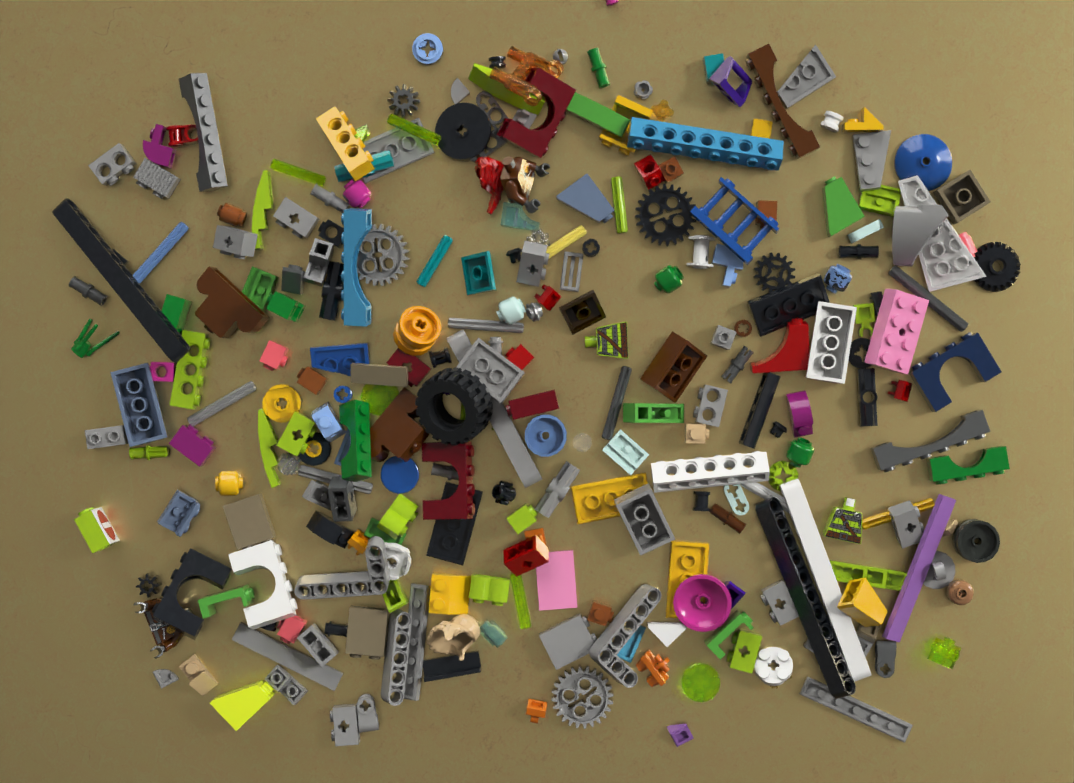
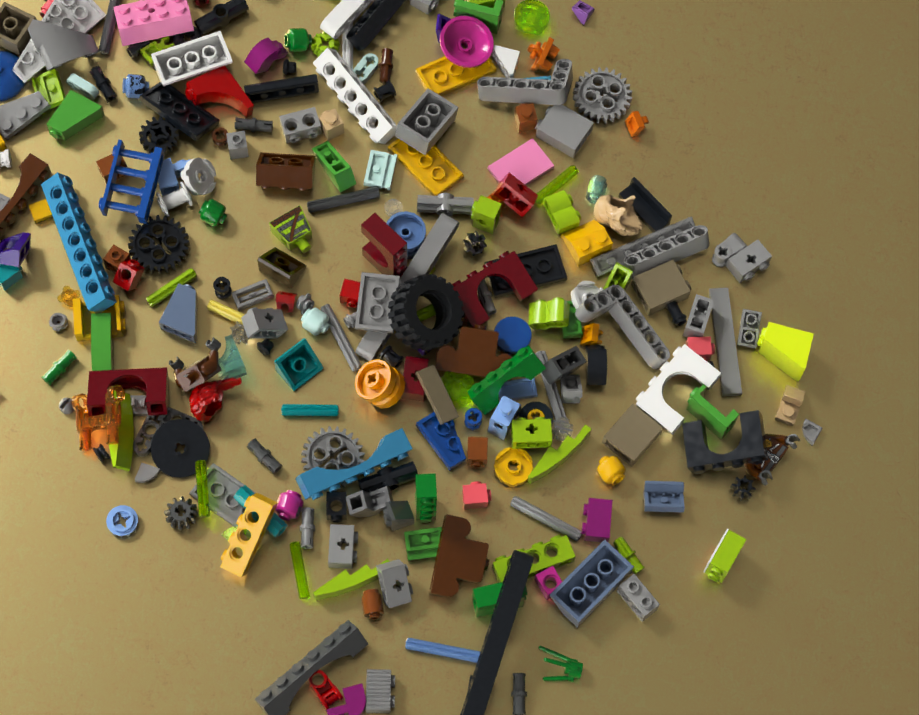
camera: 125 degrees left, 20 degrees down
none -> white plate [181,158,216,196]
none -> dark grey pin [247,438,282,474]

